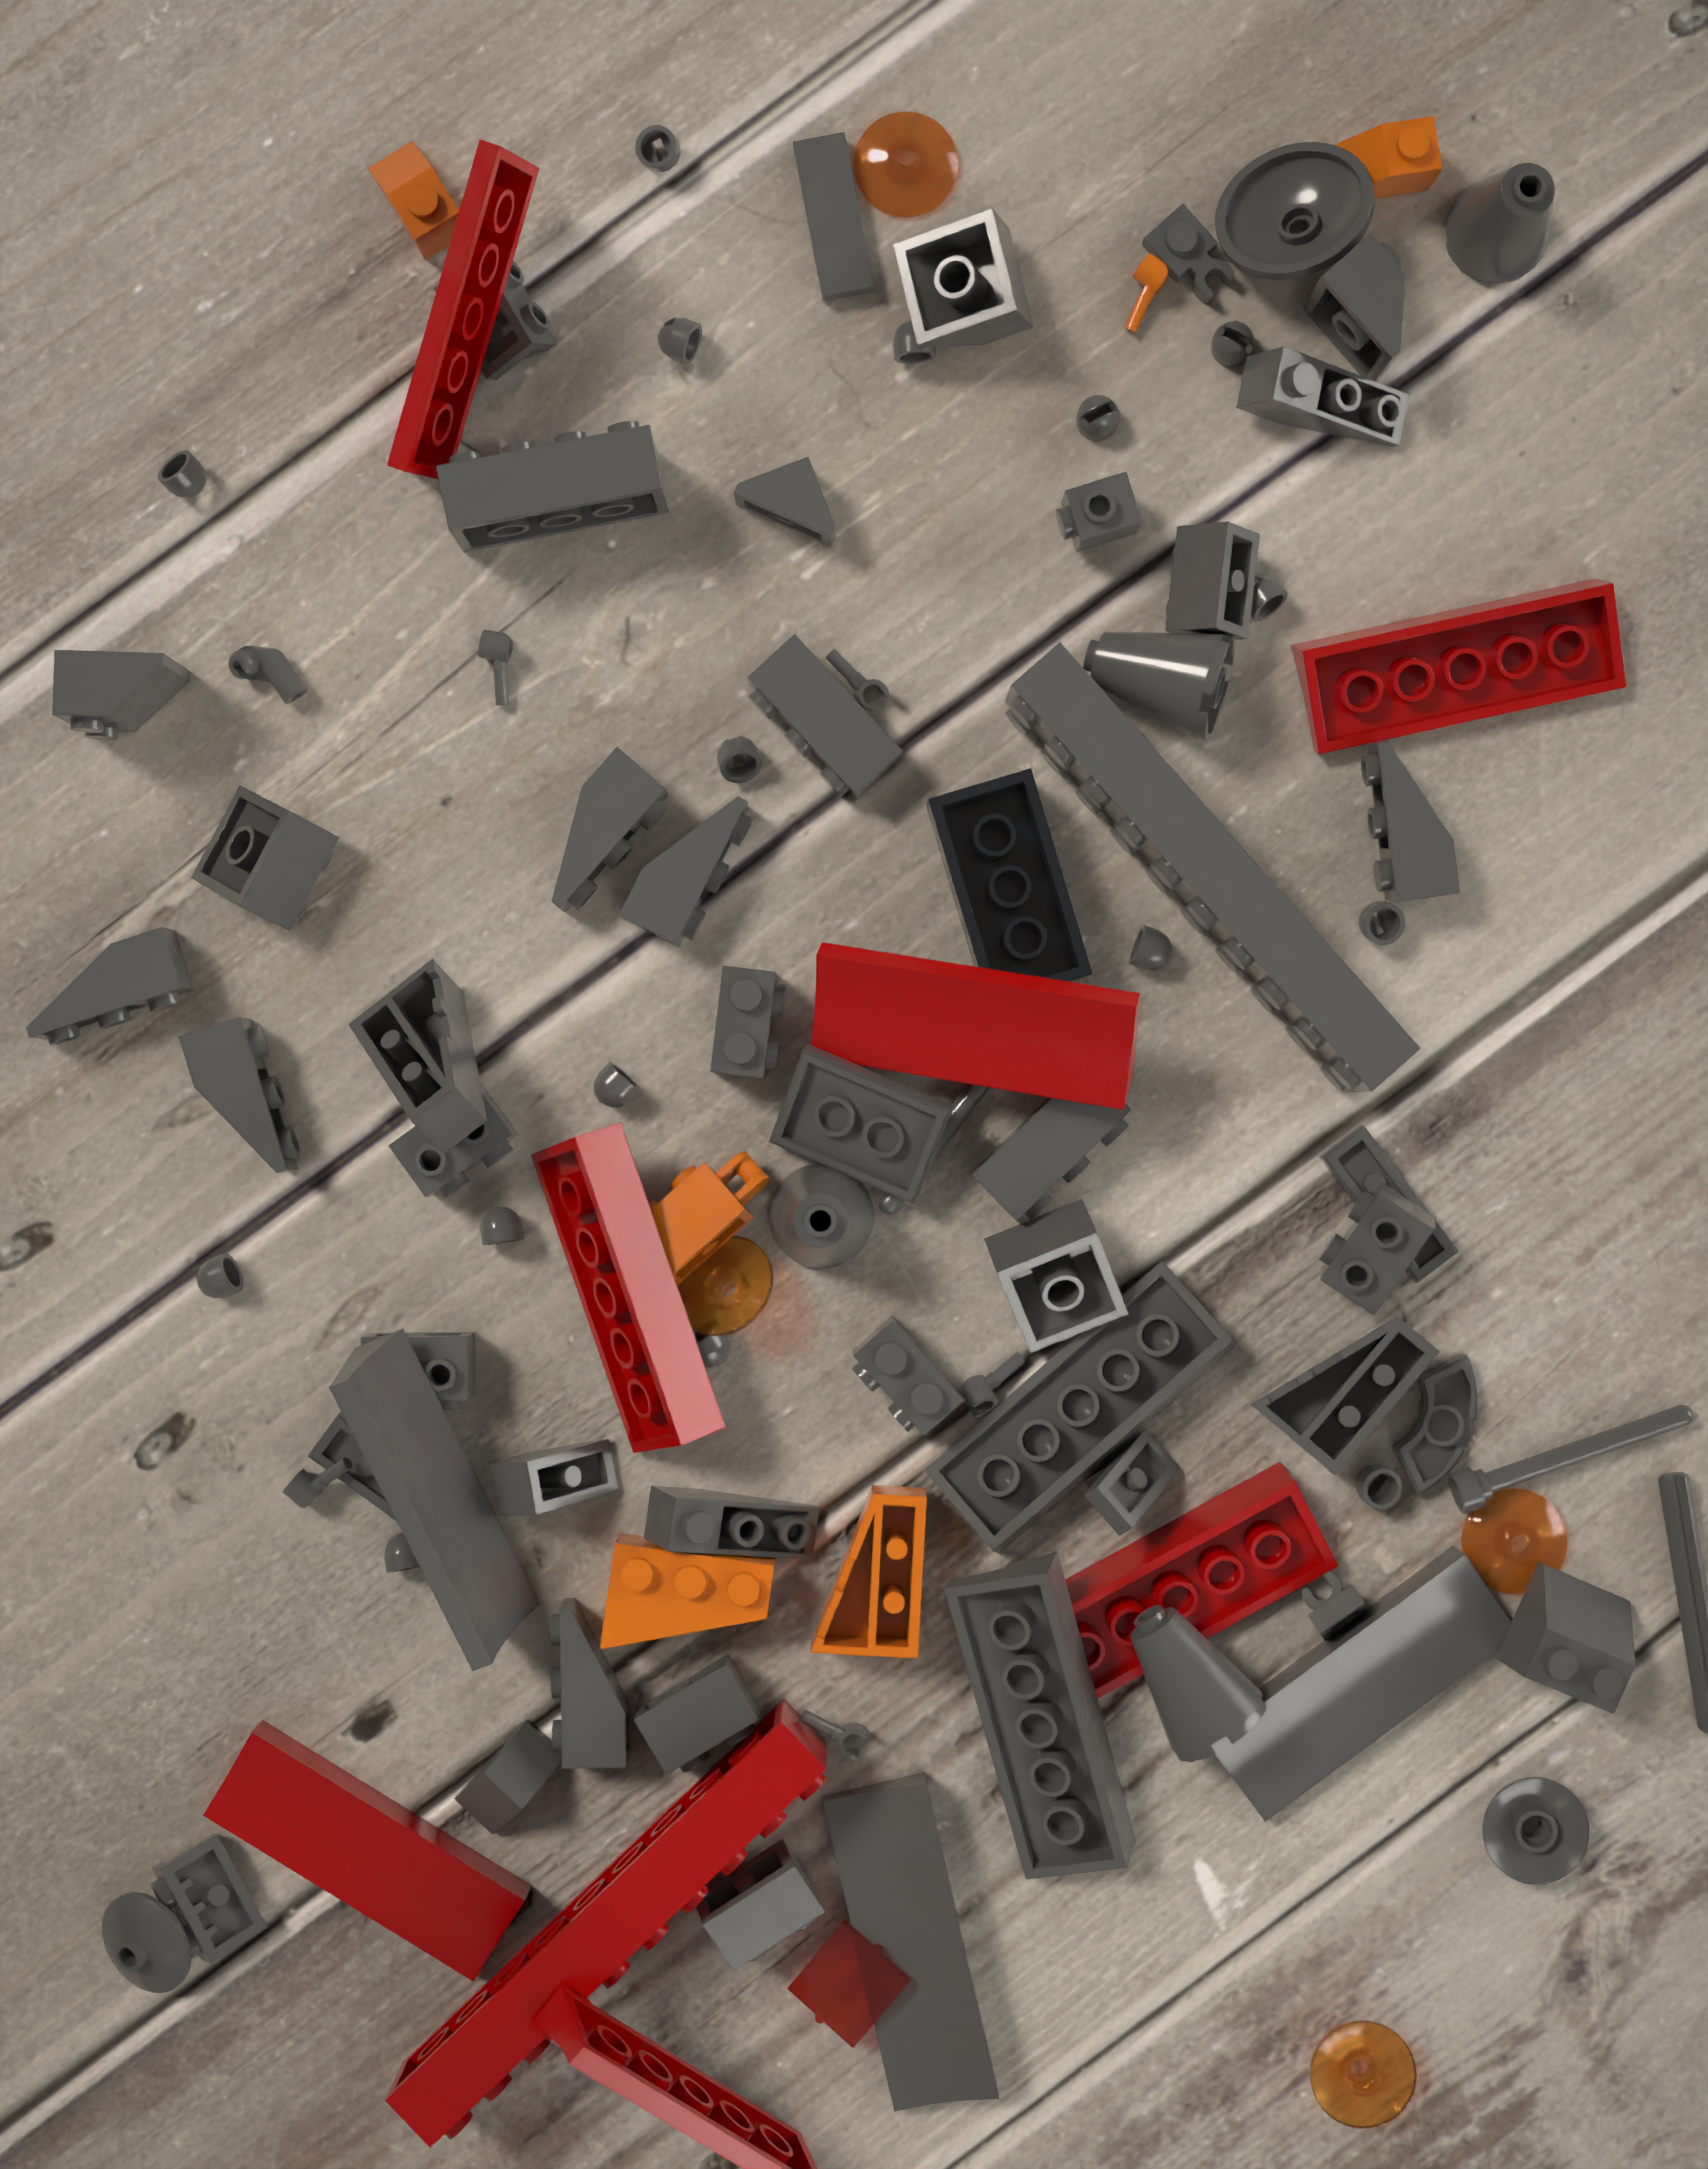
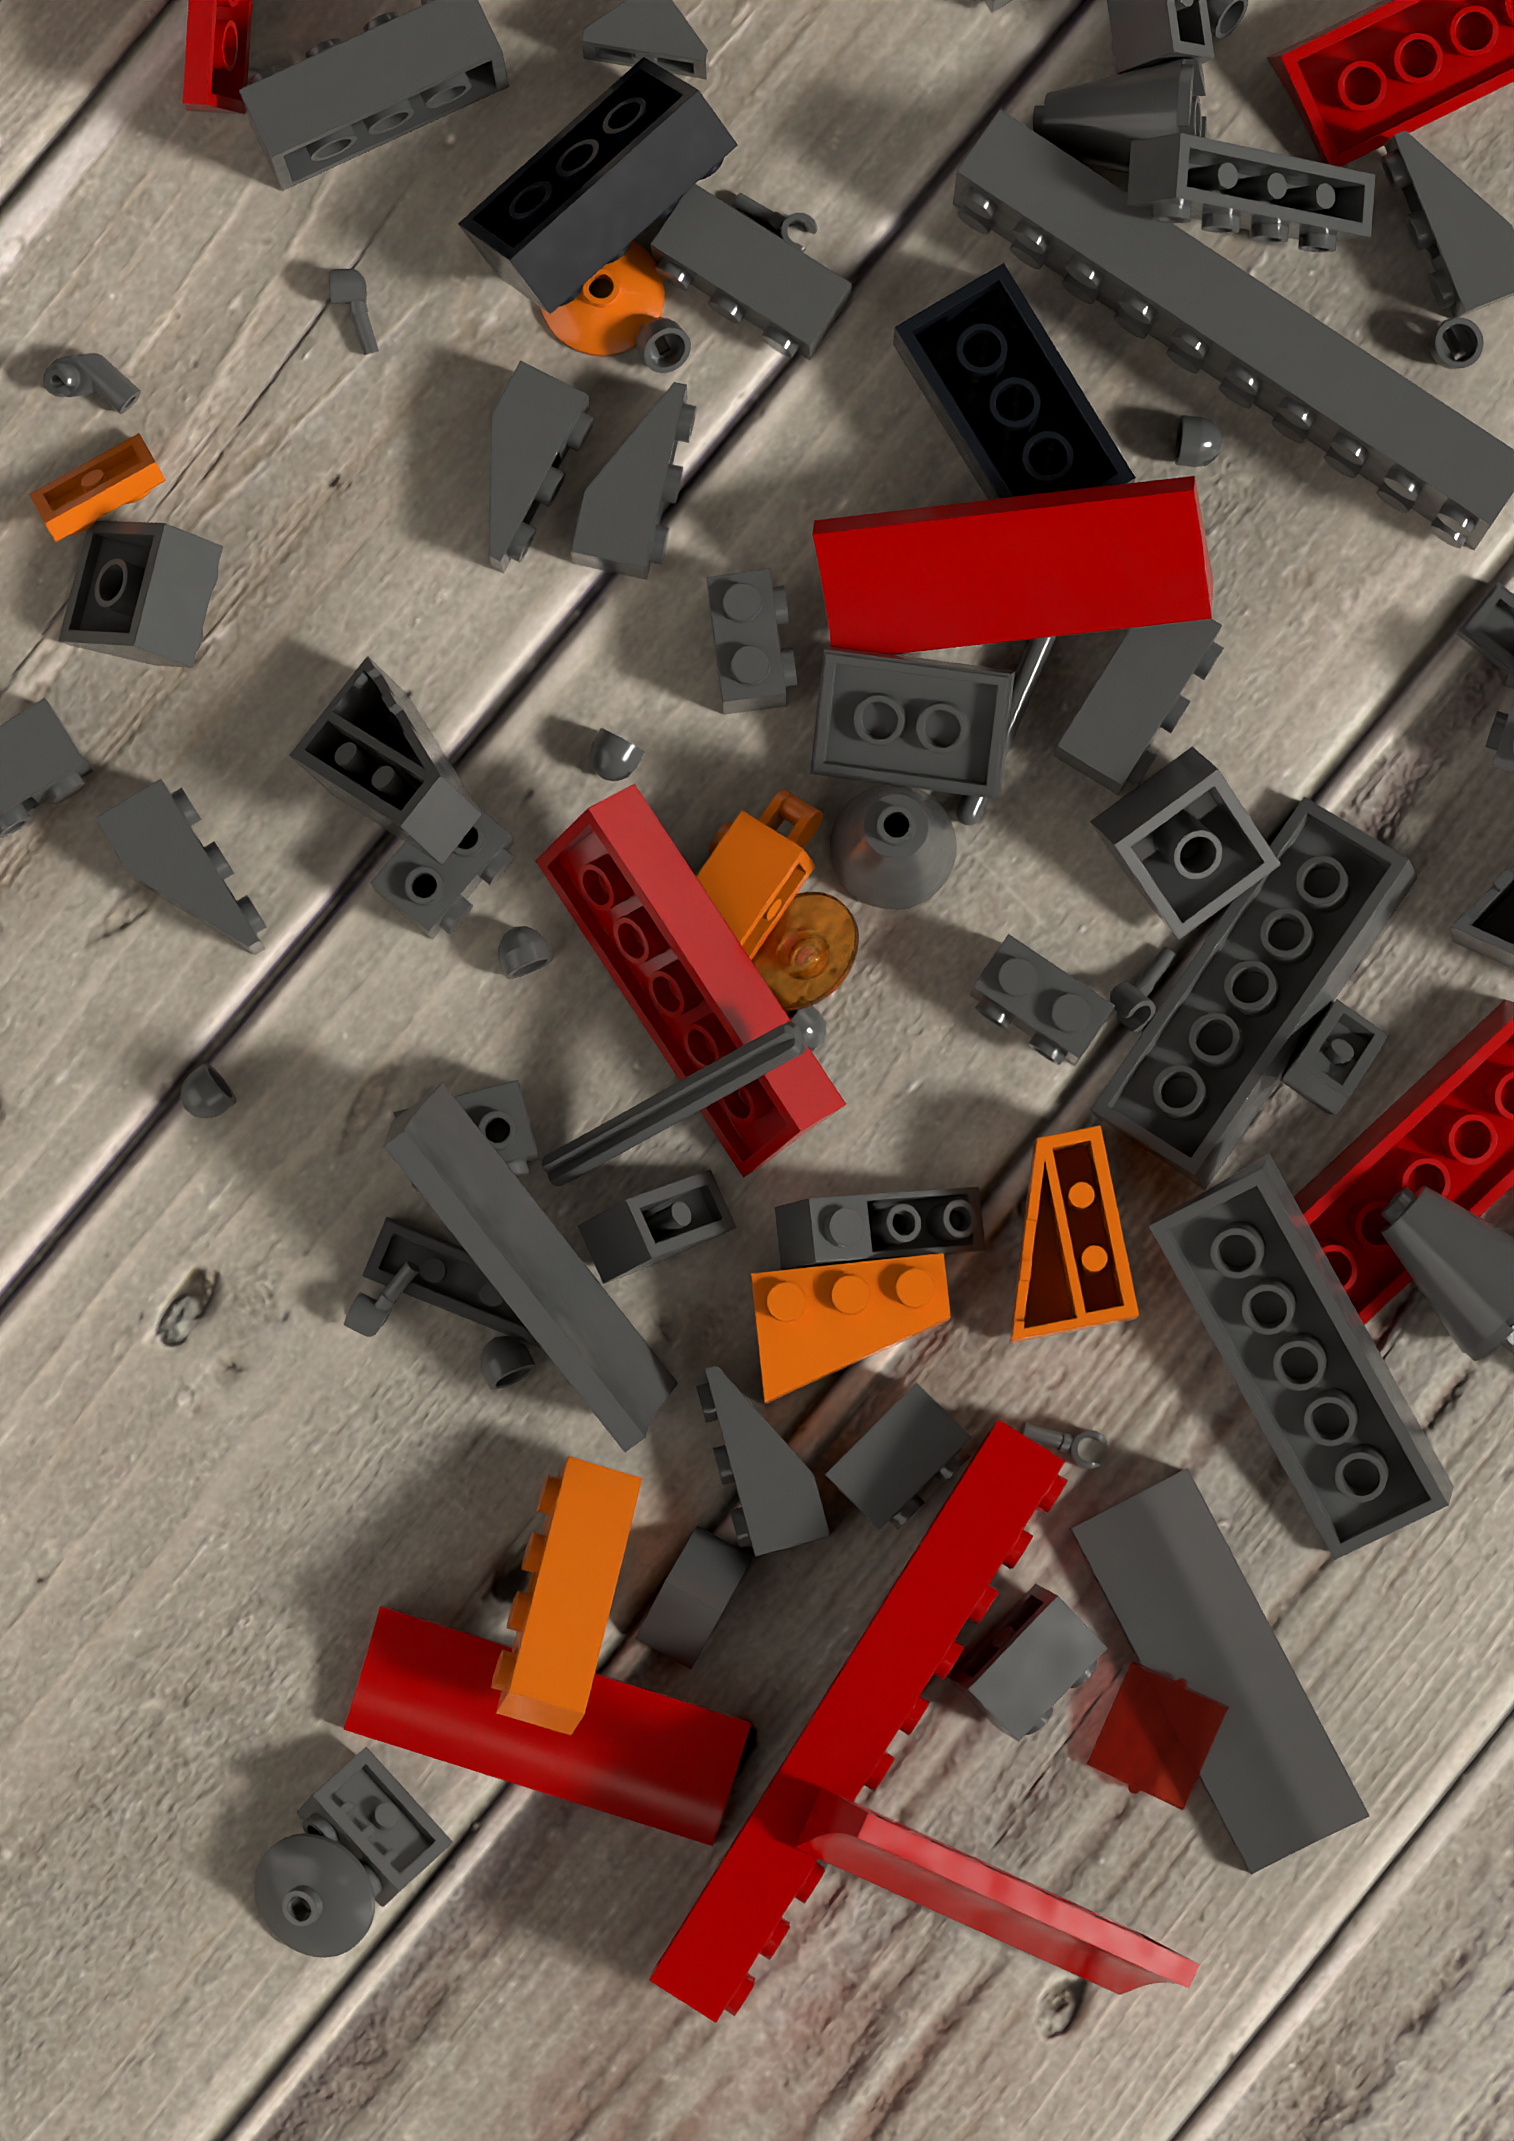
camera: 15 degrees left, 5 degrees down
none -> orange plate [29,433,166,542]
none -> black brick [458,57,738,314]
none -> orange brick [491,1456,642,1735]
none -> orange dish [541,240,665,357]
none -> dark grey axle [542,1021,807,1186]
none -> dark grey brick [1127,133,1376,253]

